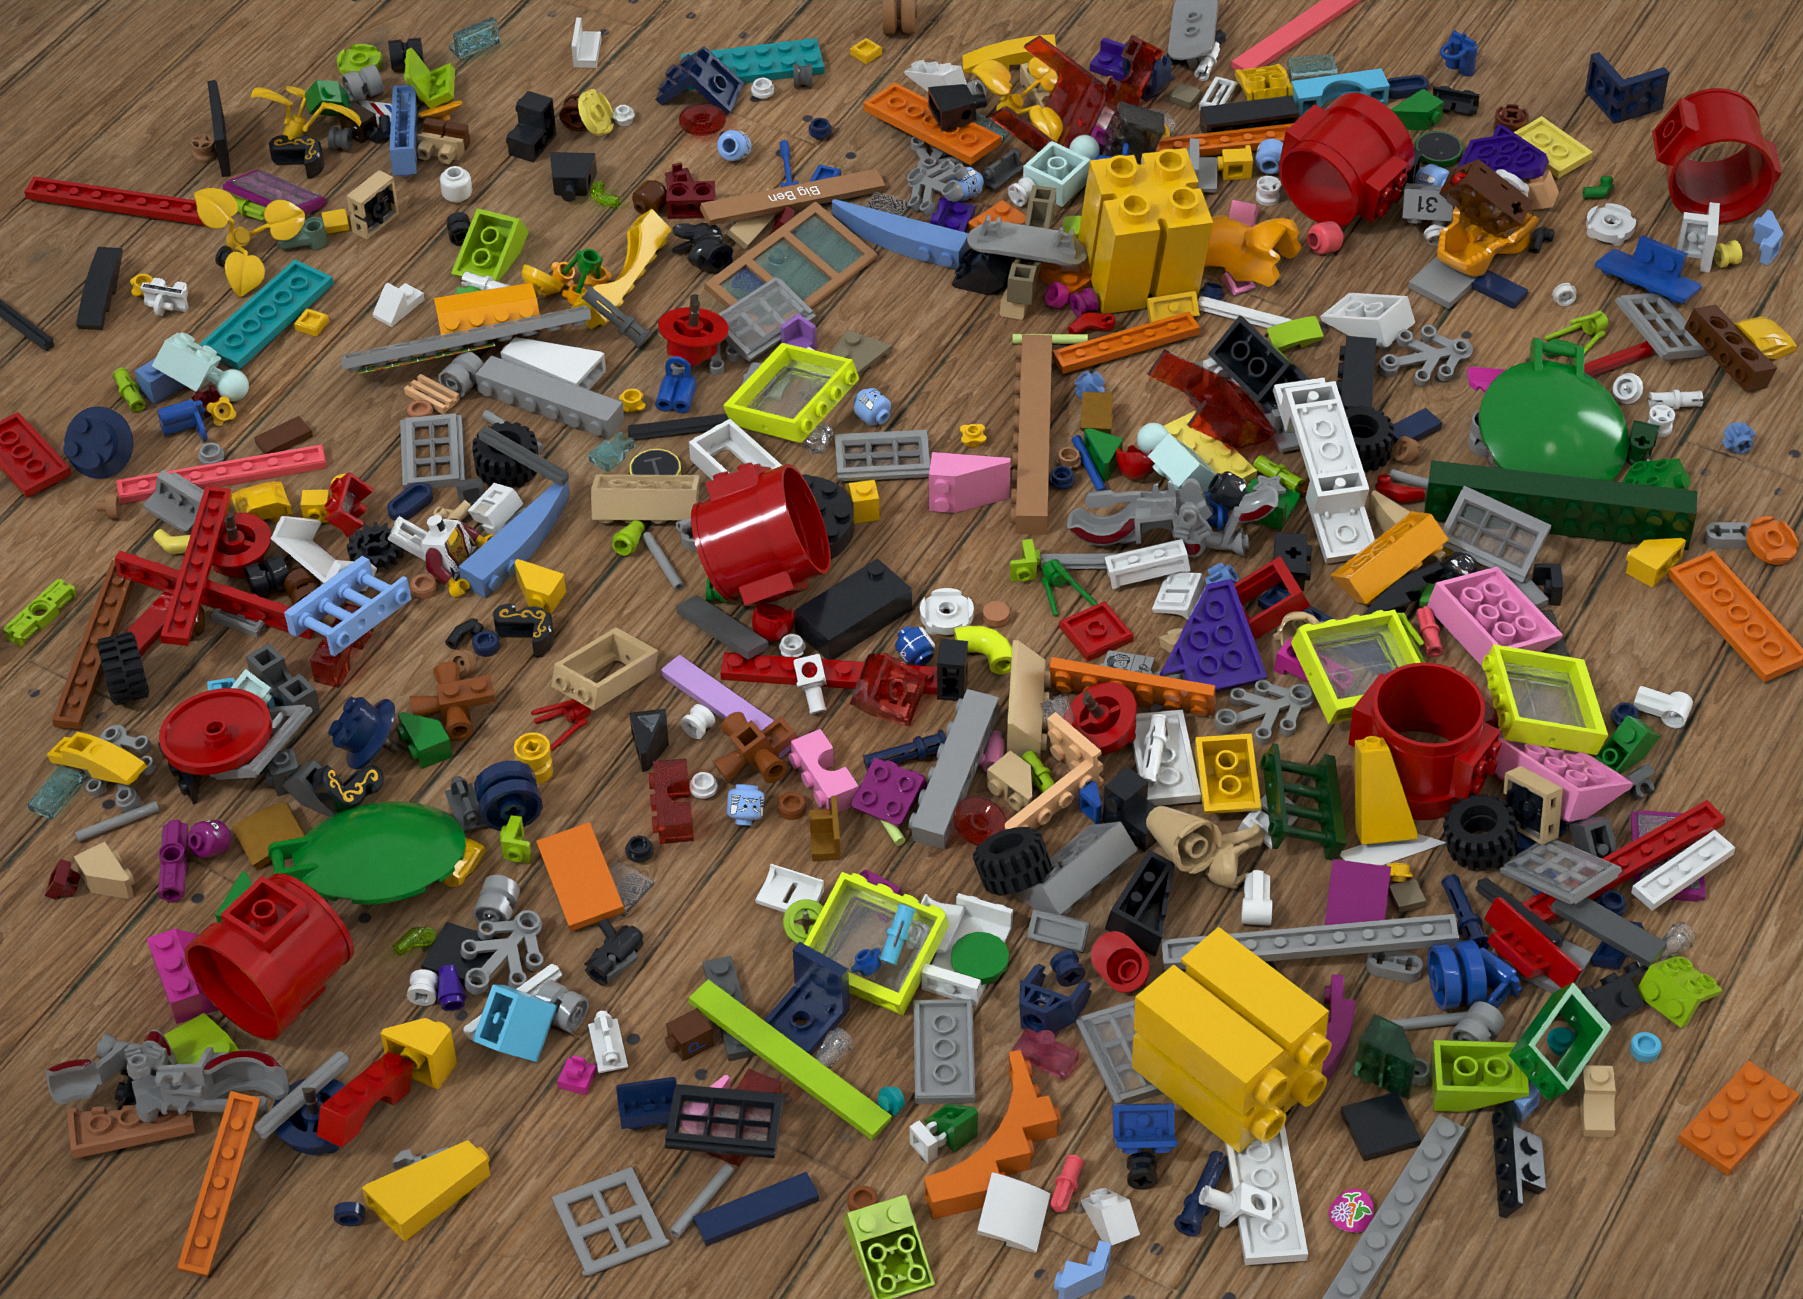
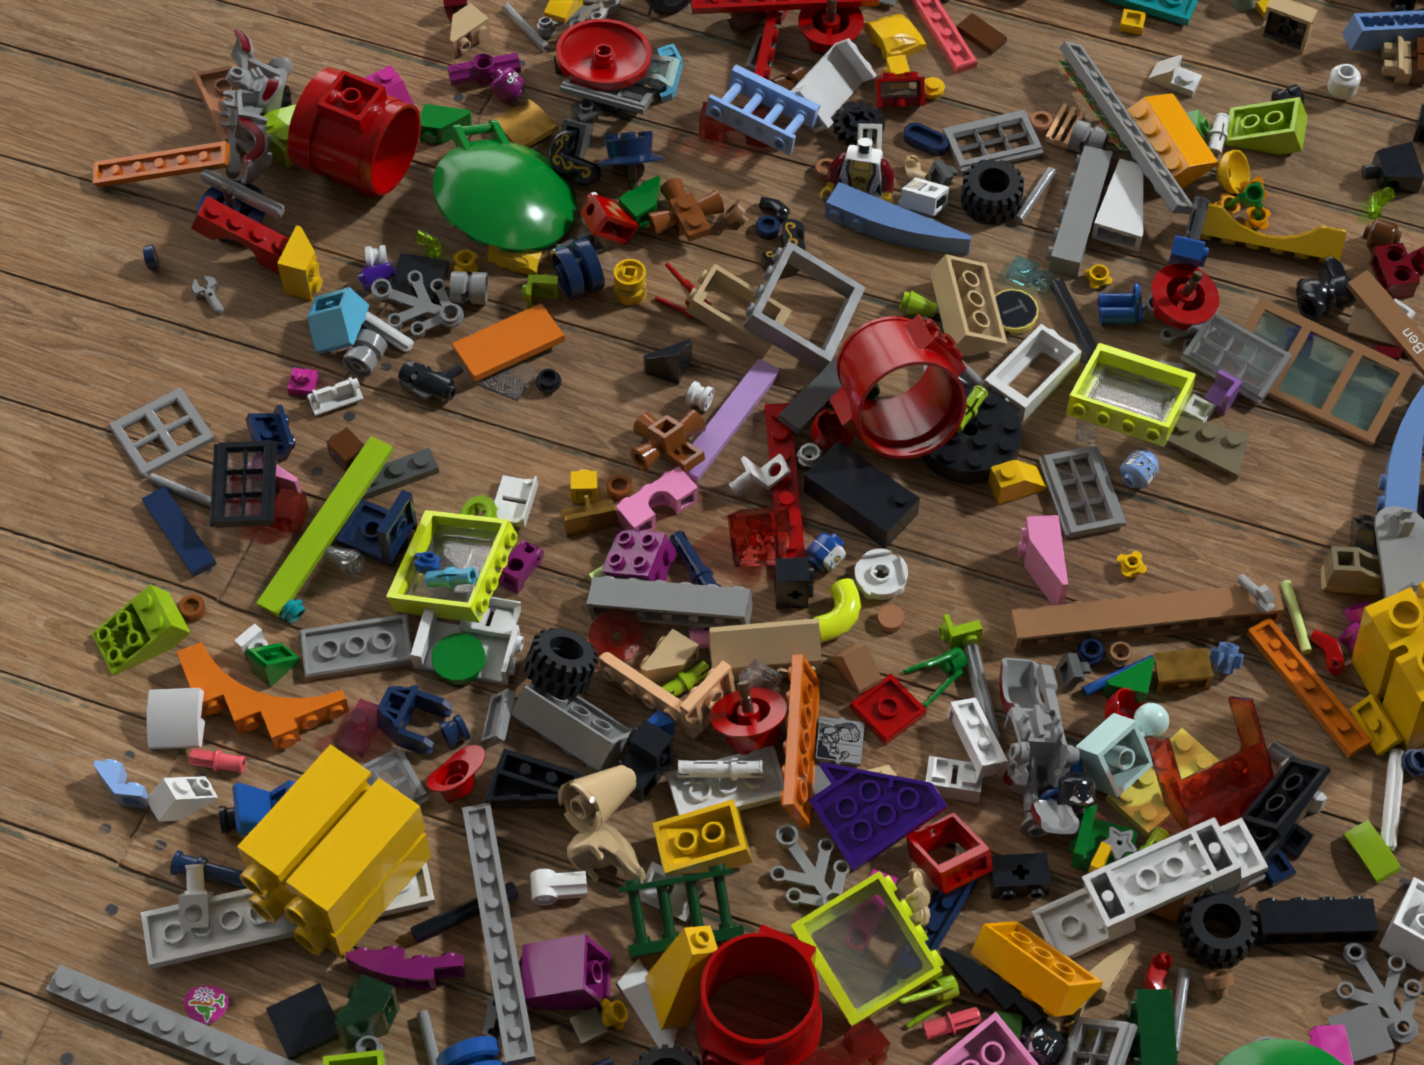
camera: 80 degrees right, 10 degrees up
black wheel [244,554,289,597] -> none
dark grey arch [246,643,320,719] -> none
yellow slope [362,1140,490,1242] -> none
dark grey axle [478,426,569,486] -> none
yellow slope [514,559,566,614] -> none
clear red arch [648,758,694,844] -> none
white plate [689,772,718,799] -> none
light blue head [727,784,764,825] -> none
medium blue gear [1205,562,1239,584] -> none
dark blue tile [1393,408,1442,443] -> none
none -> yellow plate [453,250,478,273]
none -> yellow plate [571,470,598,503]
none -> red torso [581,192,640,245]
none -> light grey window [743,241,866,373]
none -> medium nougat slope [830,644,883,694]
none -> dark grey tile [1056,653,1091,691]
none -> yellow tile [1088,842,1111,874]
none -> blue brick [1168,235,1209,268]
none -> light grey bar [1237,574,1276,613]
none -> light grey piece [1327,1002,1395,1063]

